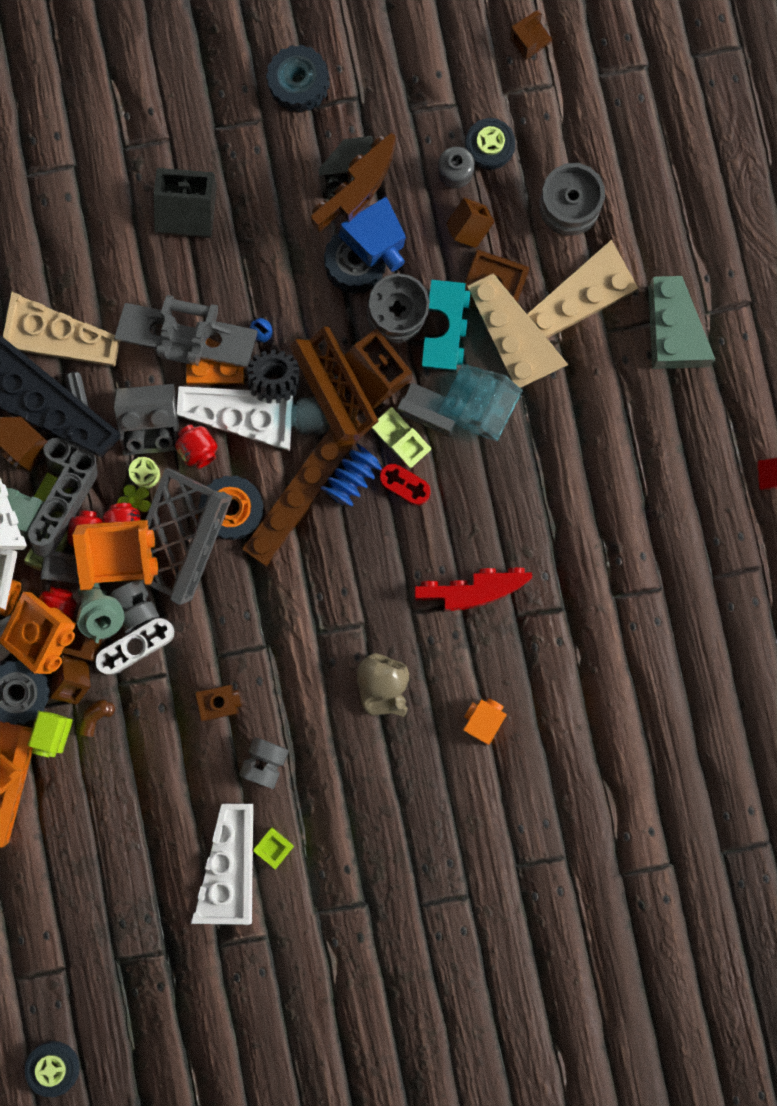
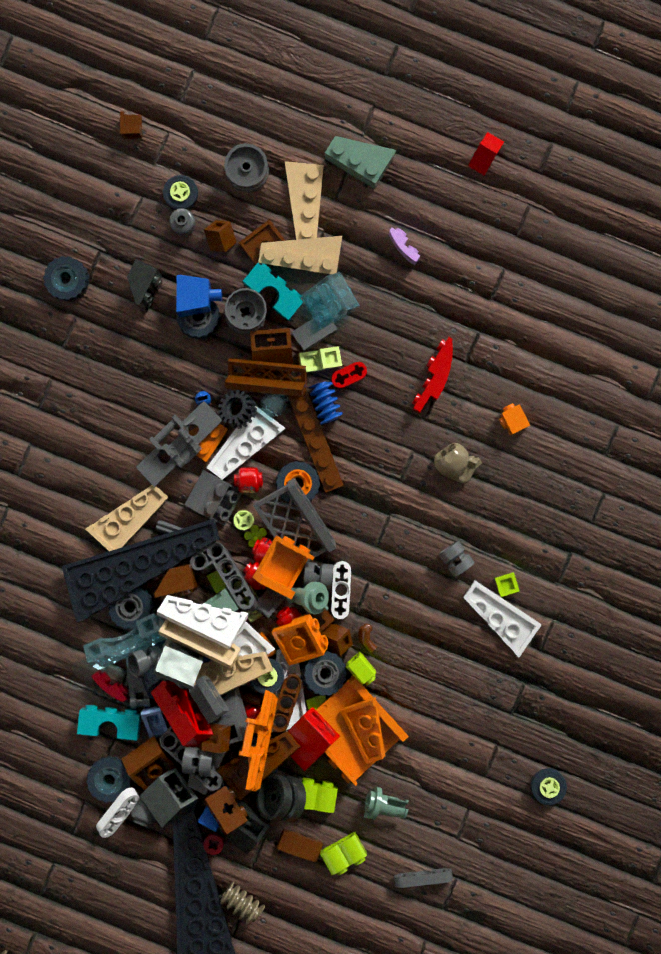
camera: 60 degrees left, 5 degrees up
pearl dark grey slope [154,168,217,238] -> none
reddish brown brick [195,685,242,722] -> none
reddish brown slope [311,132,396,232] -> none
none -> lavender slope [389,228,420,265]

